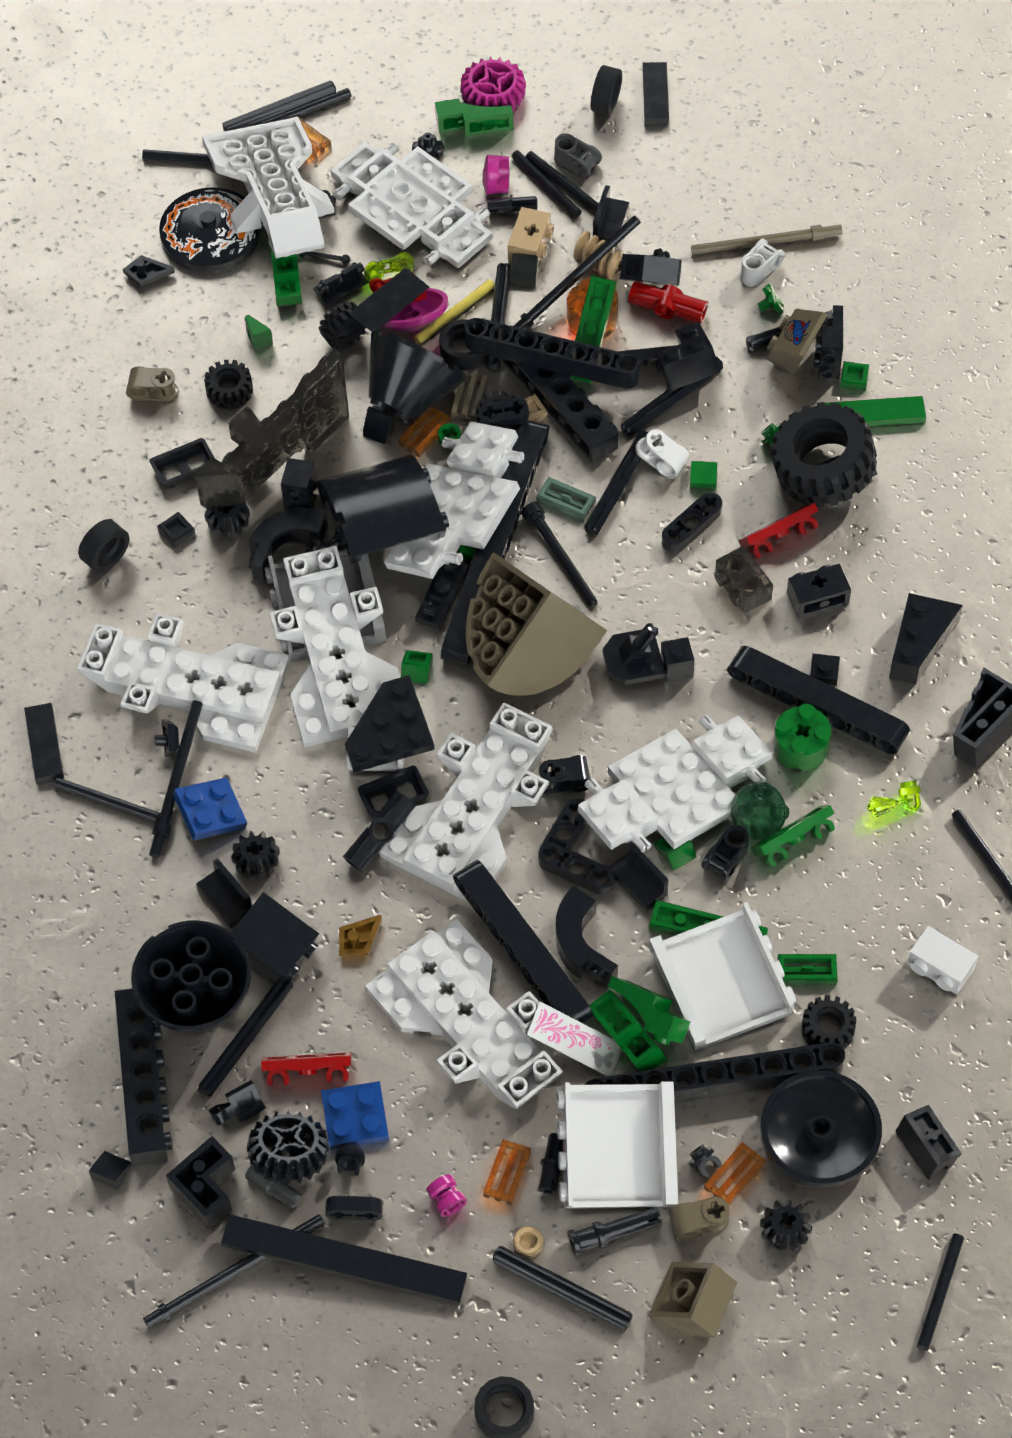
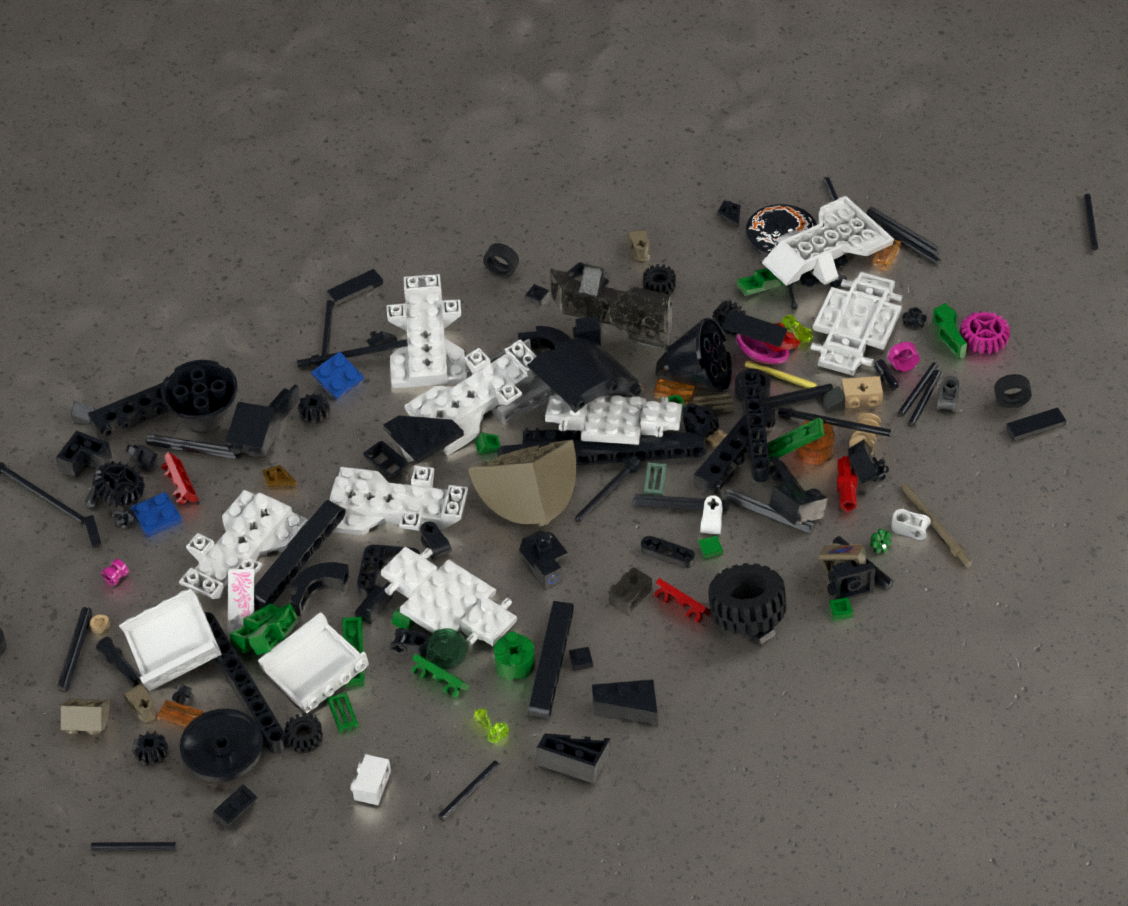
camera: 70 degrees right, 10 degrees down
black gear [204,492,250,538] -> none
black tile [221,1214,467,1305] -> none
green slope [244,315,273,351] -> none
black hinge [313,262,370,306] -> none
black piece [342,790,416,872] -> none
clear orange tile [483,1139,531,1206] -> none
black panel [593,185,630,246] -> none
black brick [787,563,851,619] -> none
green tile [825,396,926,426] -> none

